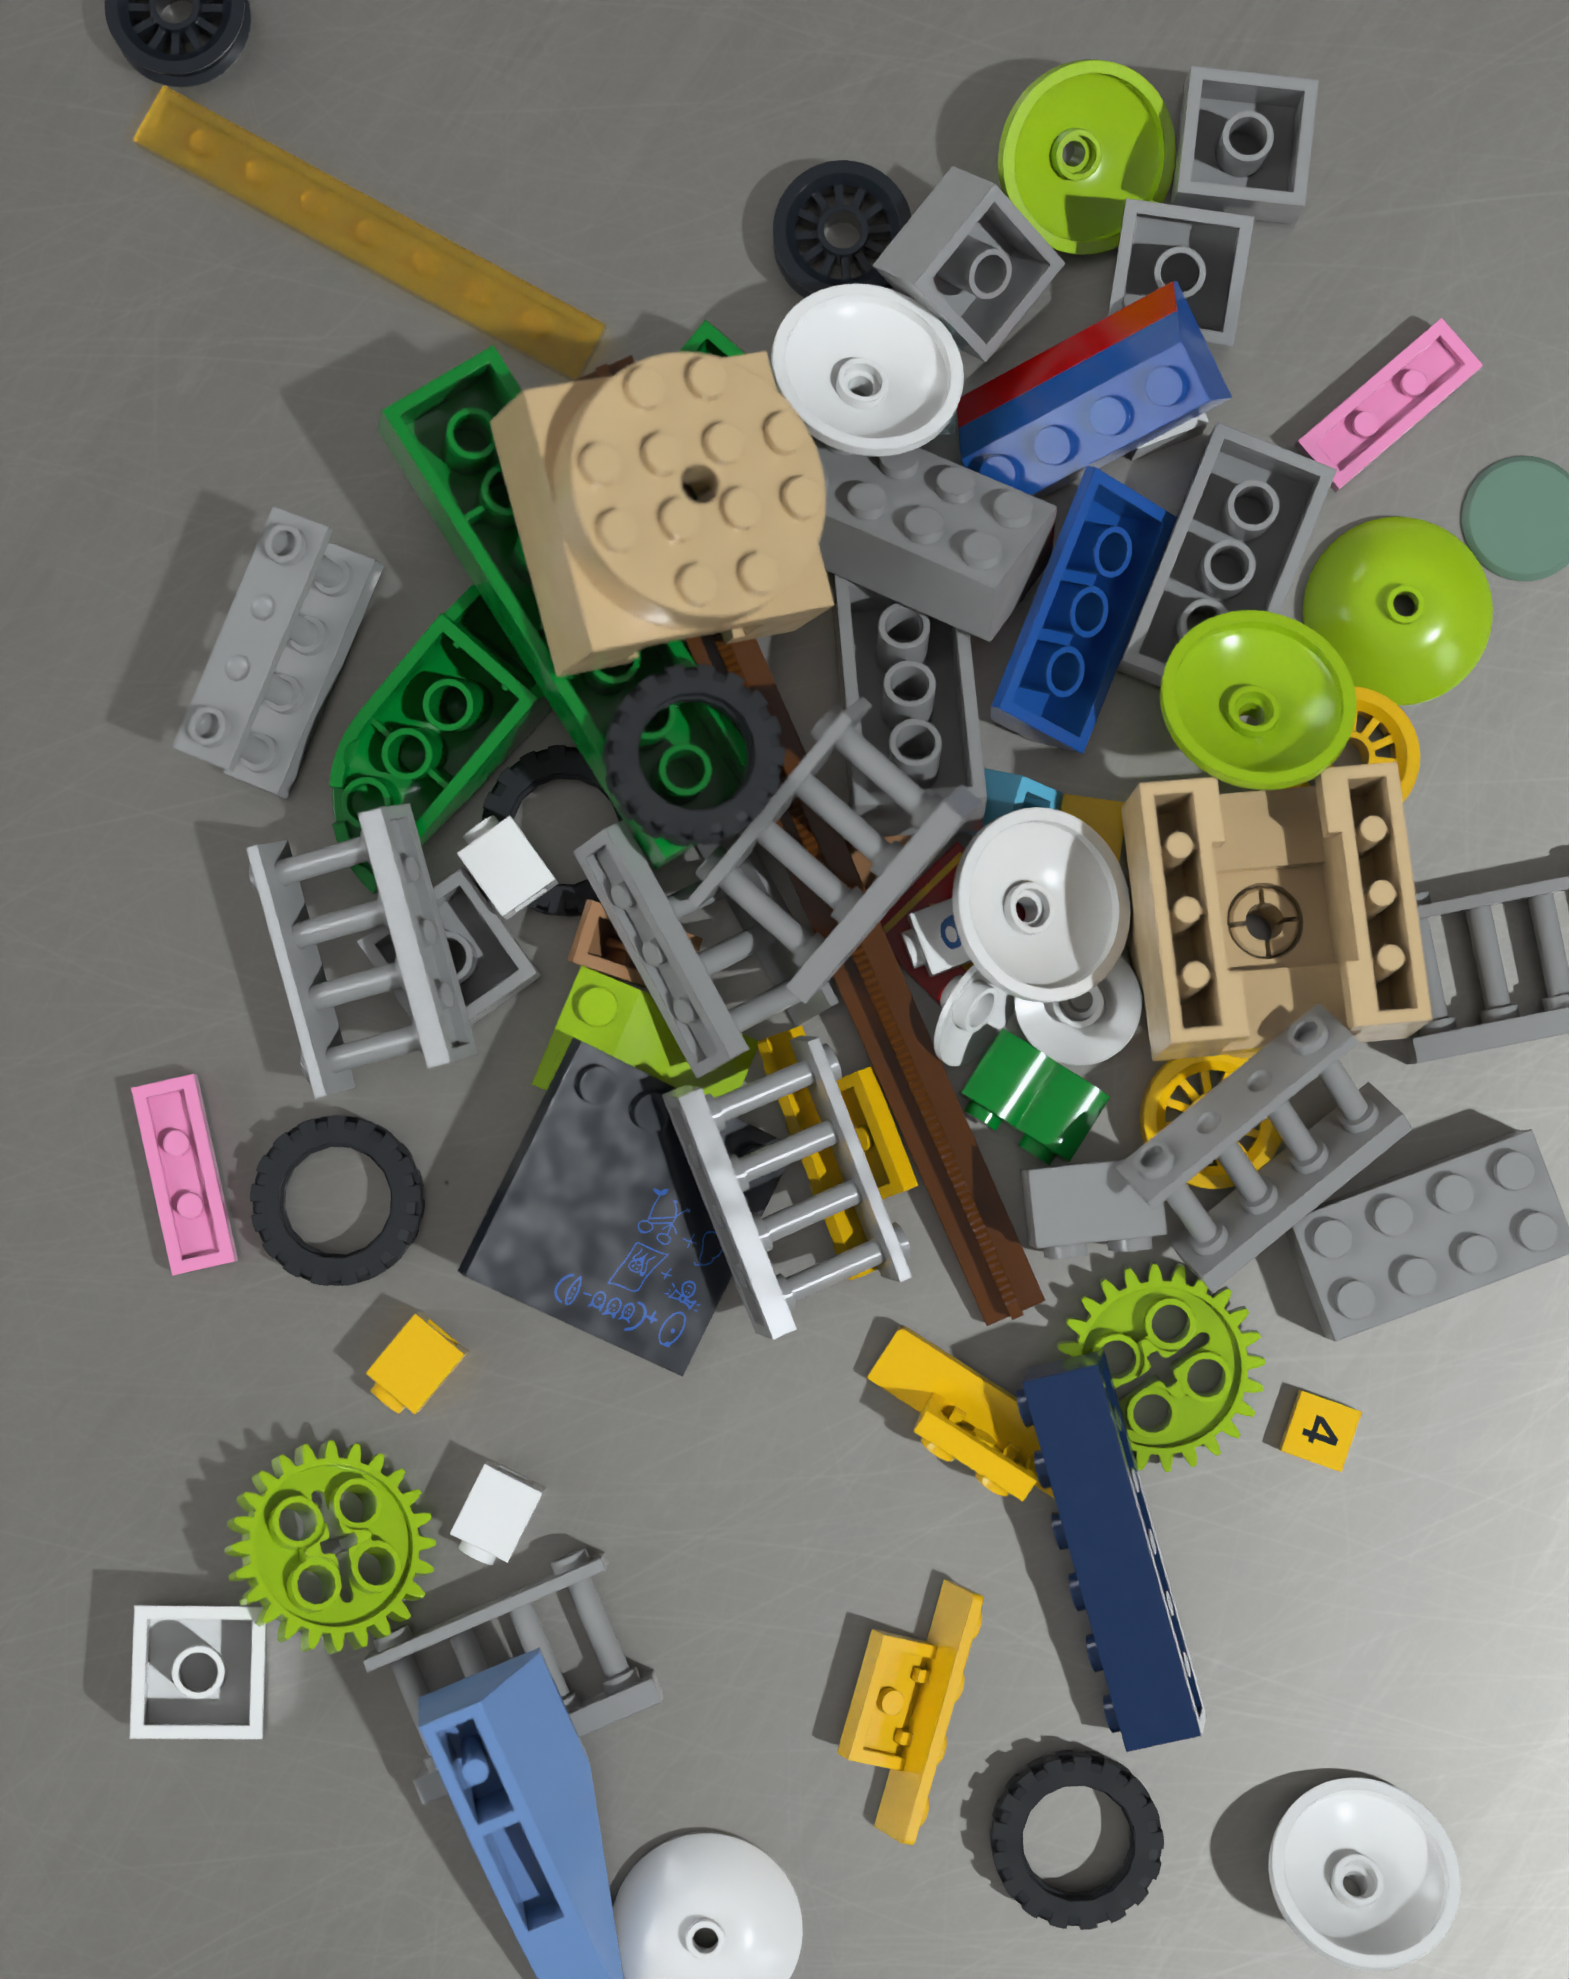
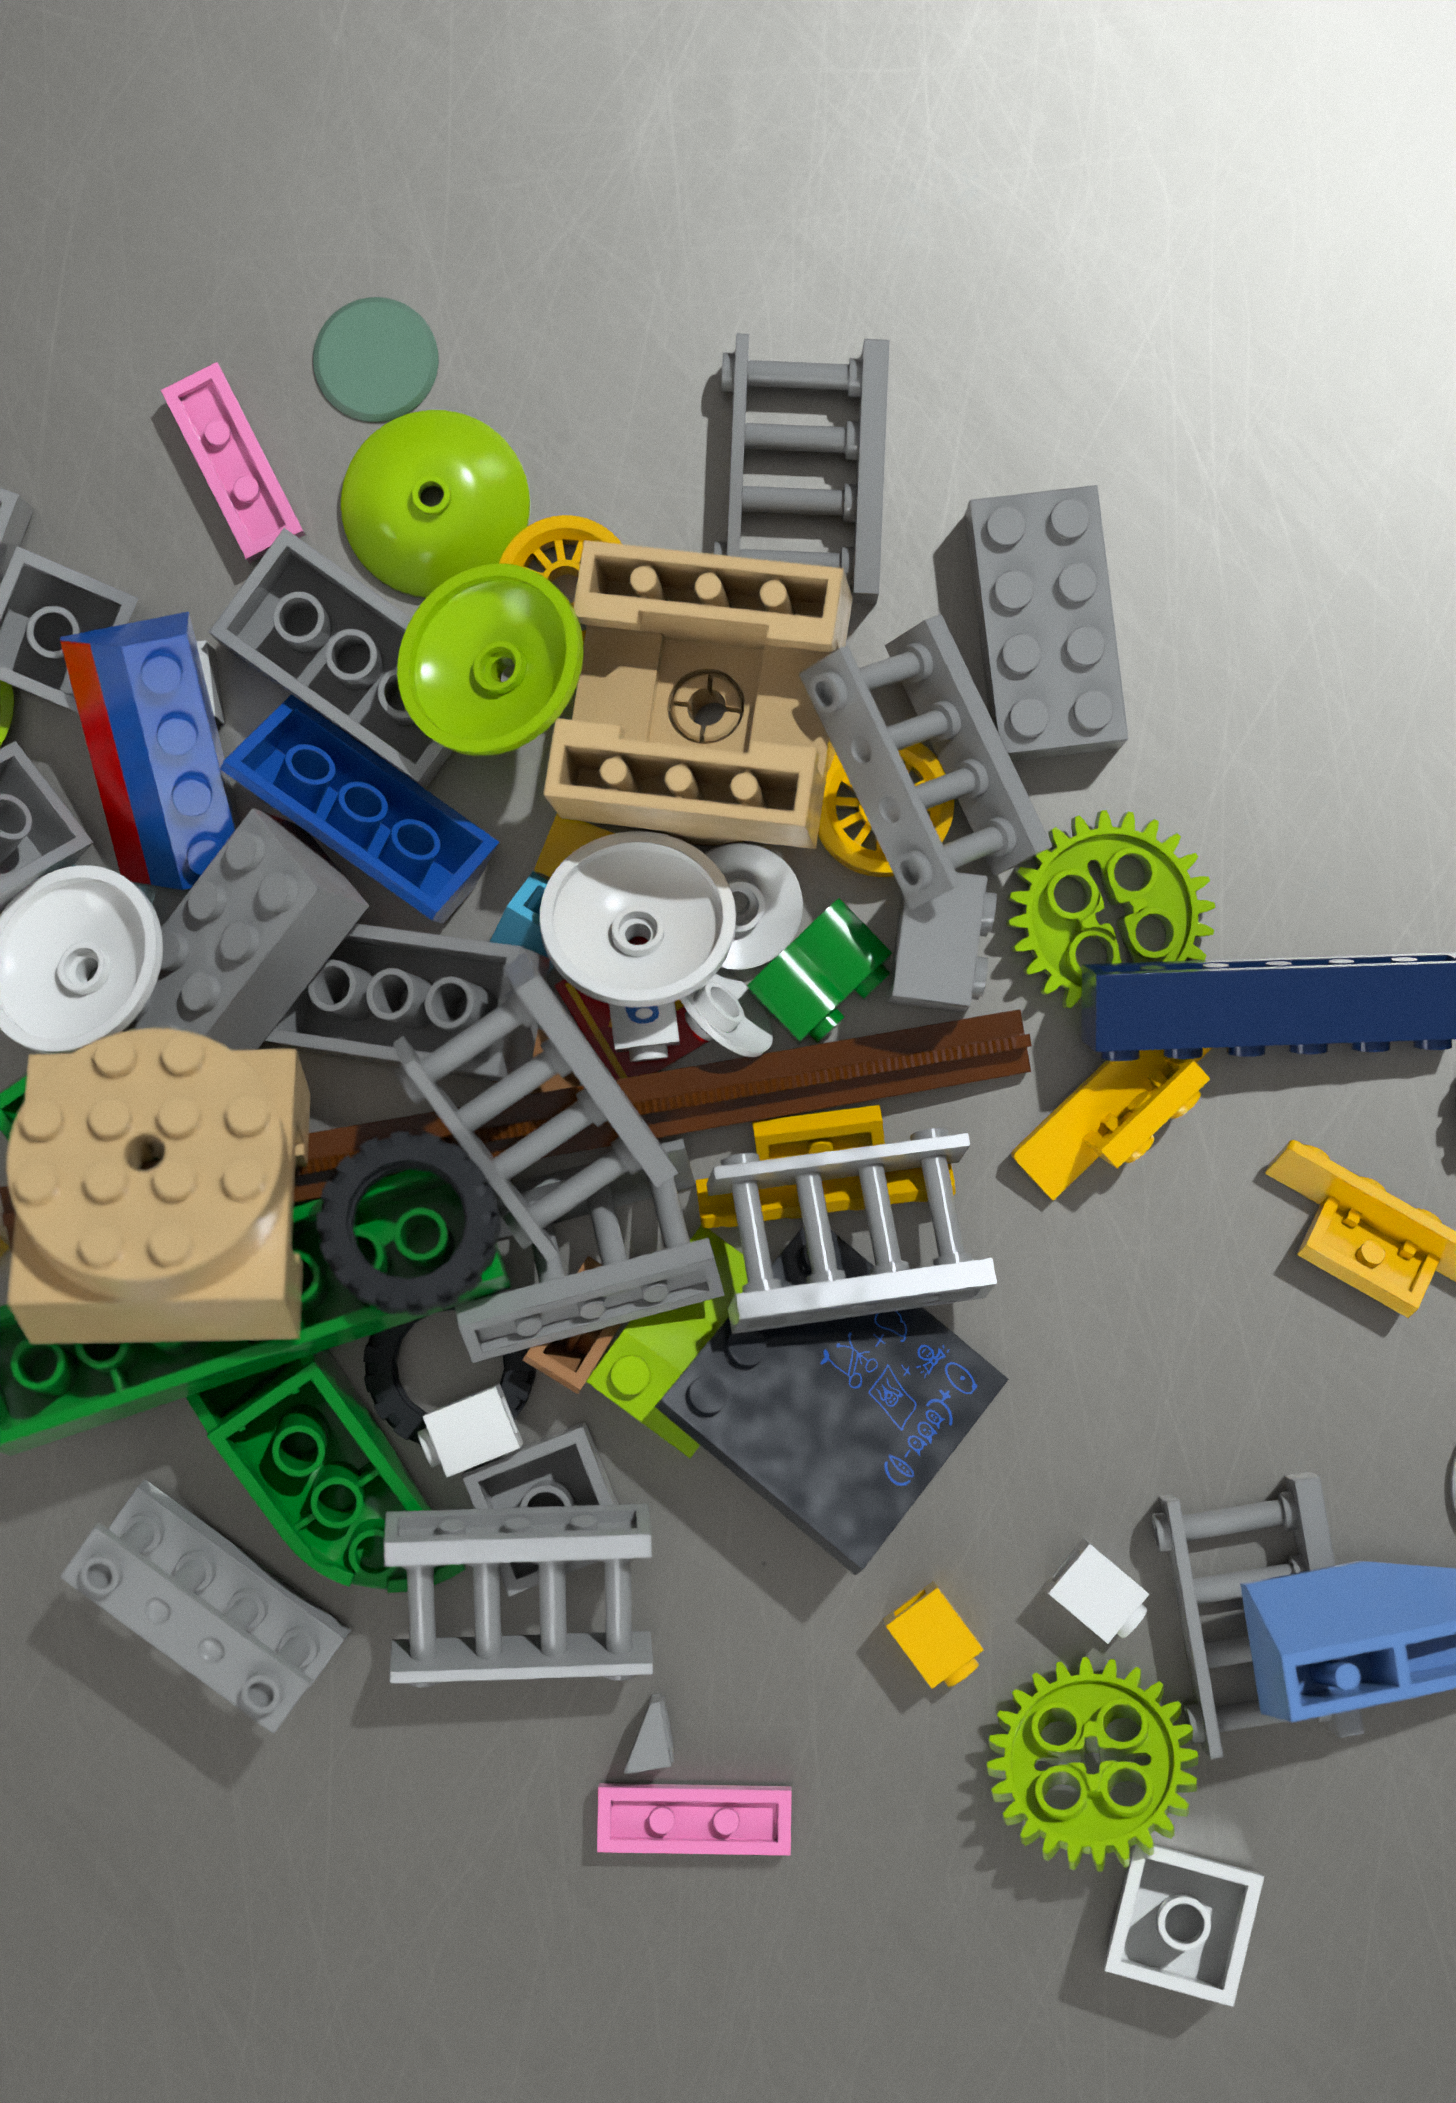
camera: 75 degrees left, 0 degrees up
black tyre [250,1115,425,1286] -> none
yellow tile [1278,1389,1362,1473] -> none
none -> light grey slope [624,1693,675,1774]

